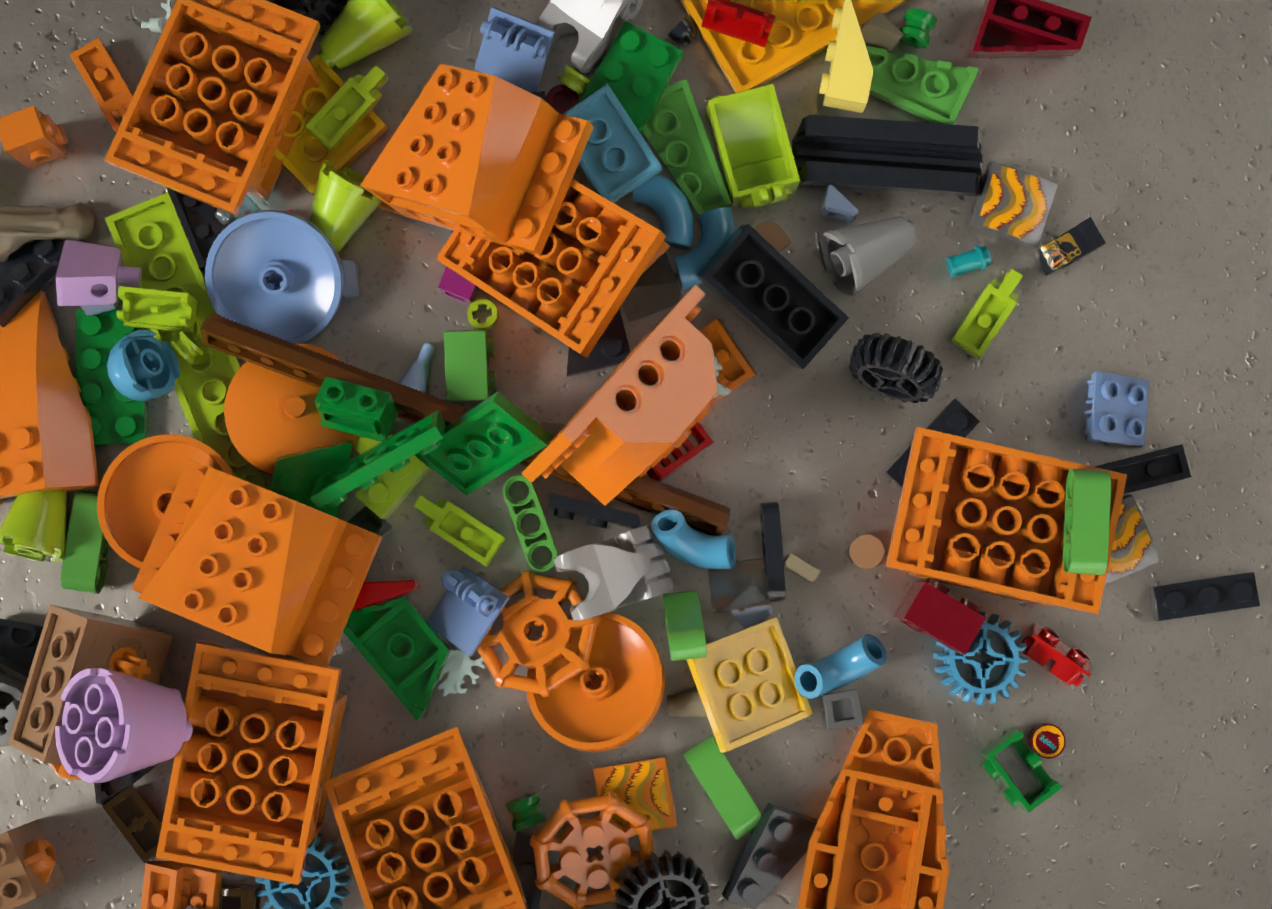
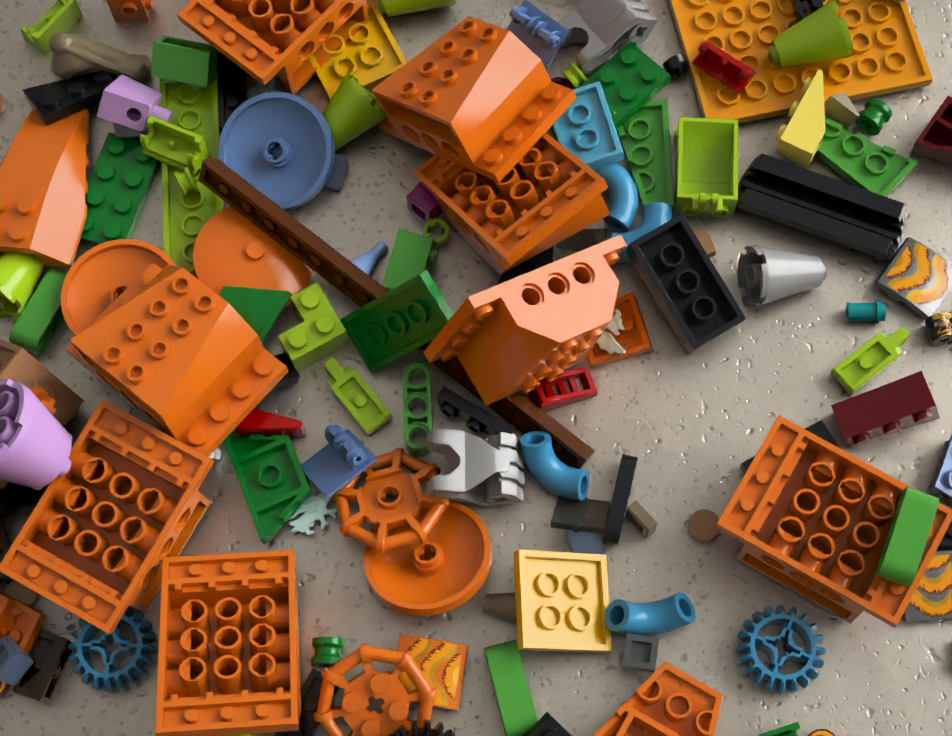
camera: 25 degrees right, 15 degrees down
dark azure cylinder [107,329,180,401] -> none
lime hinge [305,65,389,152] -> none
green plate [310,410,445,510] -> none
green window [314,377,398,442] -> none
bright green beam [663,590,707,661] -> none
sand blue slope [820,184,858,223] -> none
black gear [849,333,943,404] -> none
dark red brick [893,579,986,655] -> none
red hinge [1021,623,1092,687] -> none
none -> bright green brick [151,35,218,89]
none -> dark red wedge [831,371,940,447]

